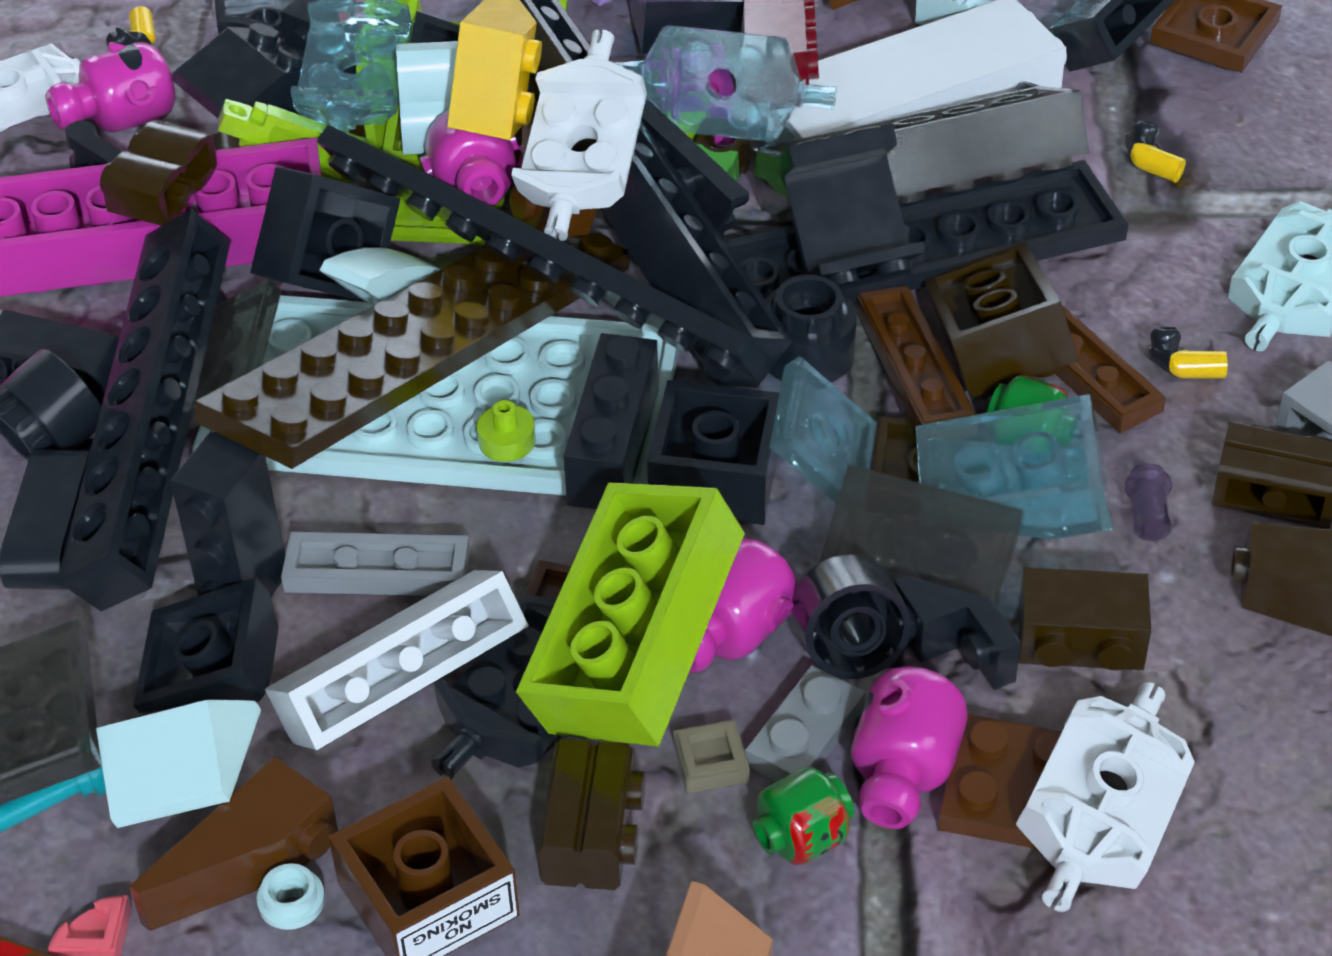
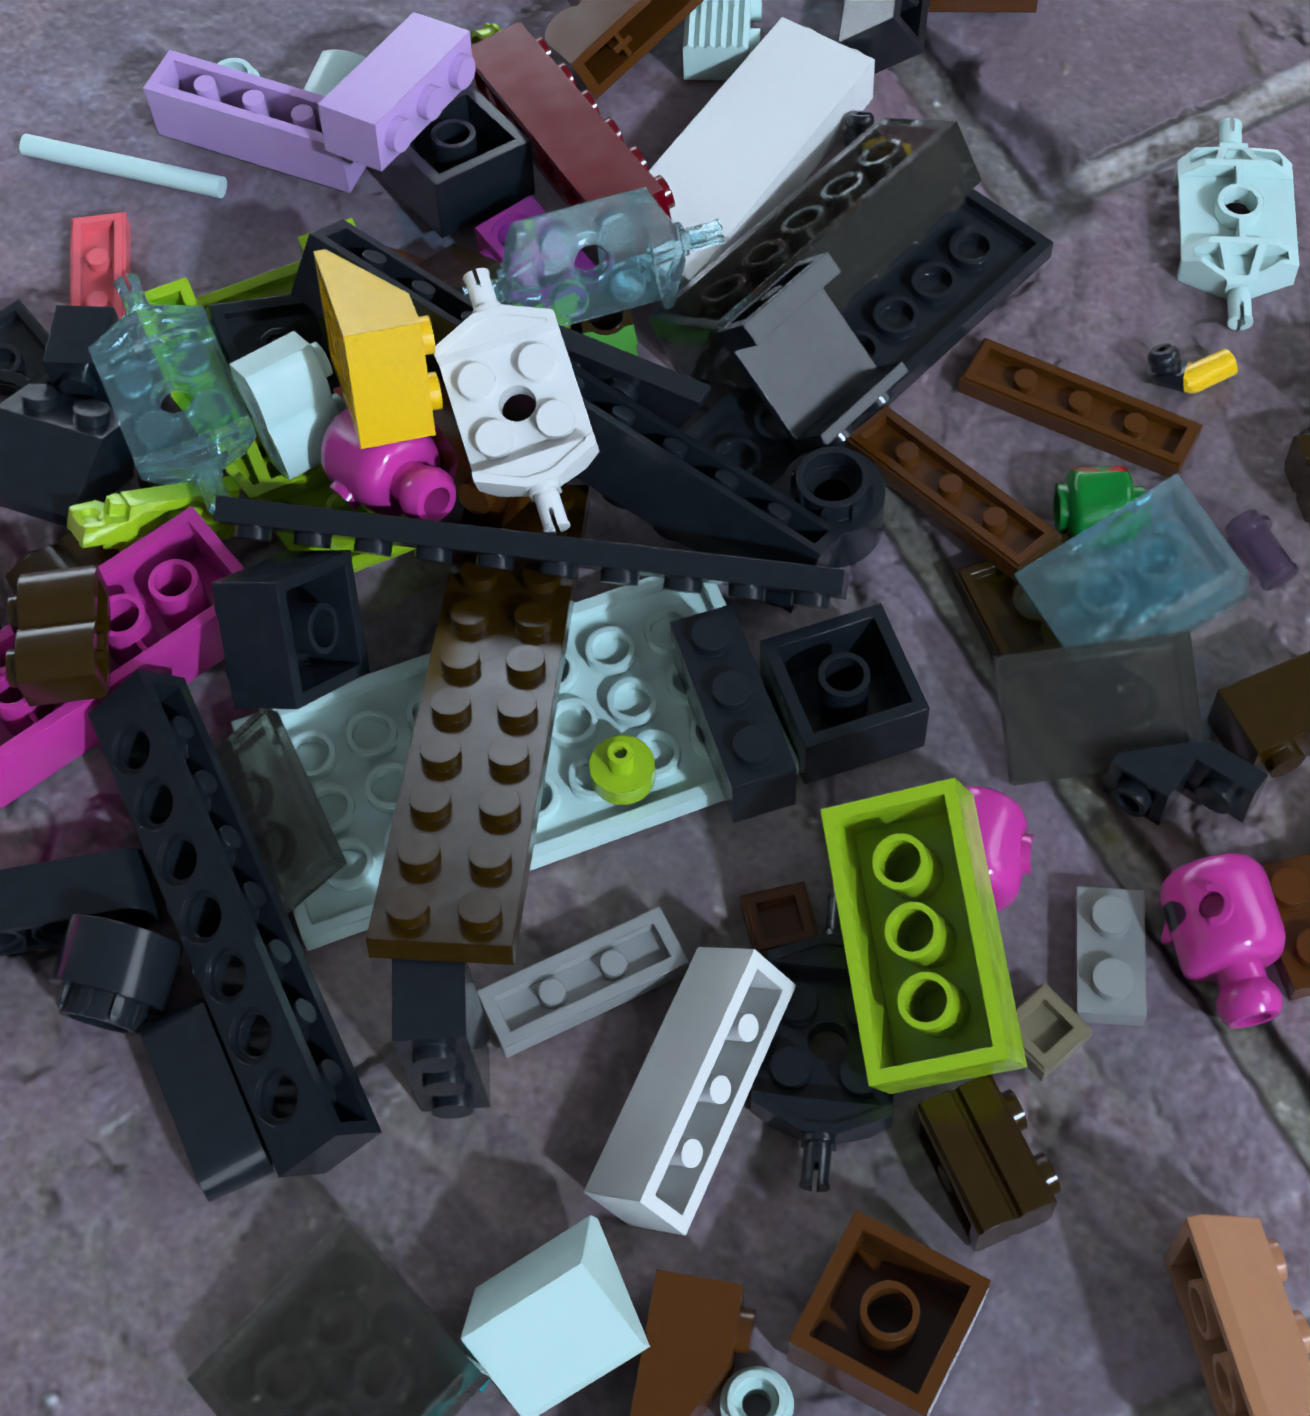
camera: 25 degrees left, 15 degrees up
black slope [133,577,279,713] -> none
light aqua slope [319,248,442,306] -> none
green head [752,767,855,865] -> none
clear light blue tile [769,357,877,514] -> none
black piece [792,555,911,679] -> none
dark brown slope [924,242,1079,399] -> none
yellow arm [1125,119,1186,183] -> none

